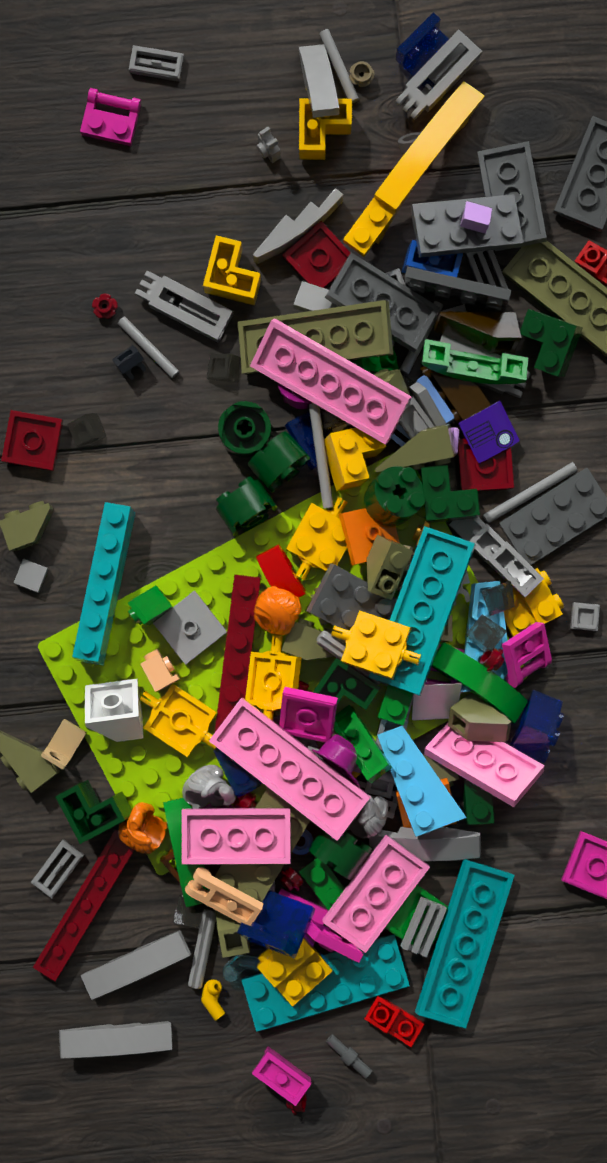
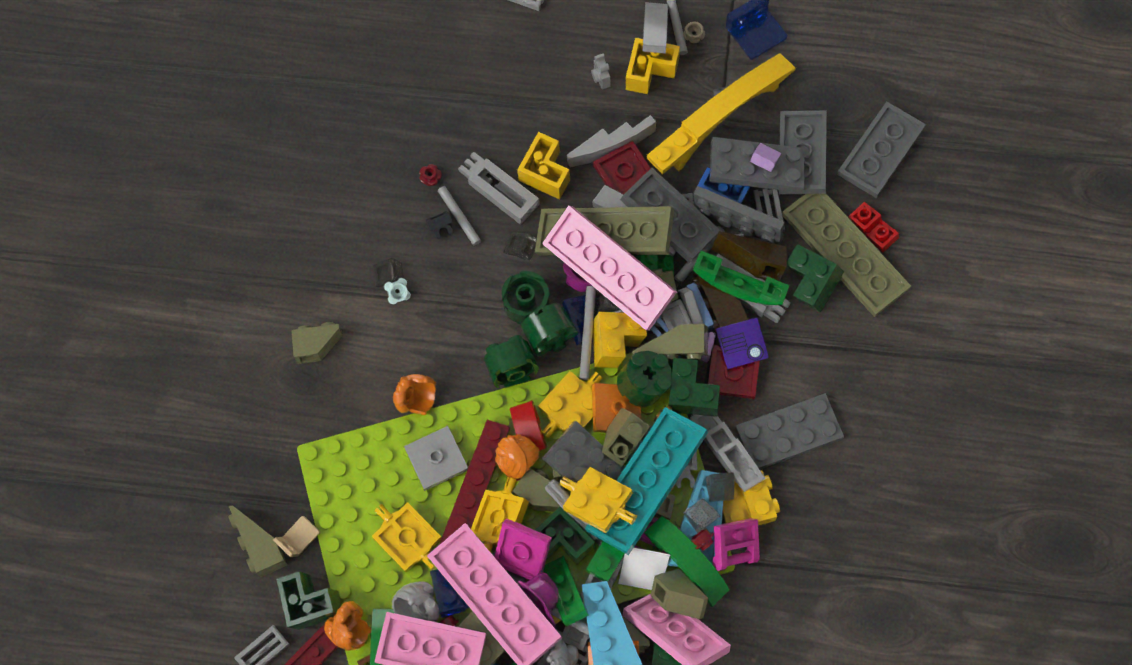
camera: 15 degrees right, 15 degrees down
dark red plate [1,410,63,471] -> none
light grey tile [14,559,49,593] -> none
teal brick [72,502,135,666] -> none
dark pink plate [80,88,141,146] -> none
white slope [85,679,143,742] -> none
green slope [128,585,173,627] -> none
light nougat brick [141,649,180,692] -> none
light grey hinge [395,29,482,120] -> none
light grey bar [483,462,578,524] -> none
clear blue brick [509,690,564,763] -> none
light grey tile [570,602,600,631] -> none
none -> light aqua plate [384,278,411,304]
none -> orange hair [393,374,436,415]

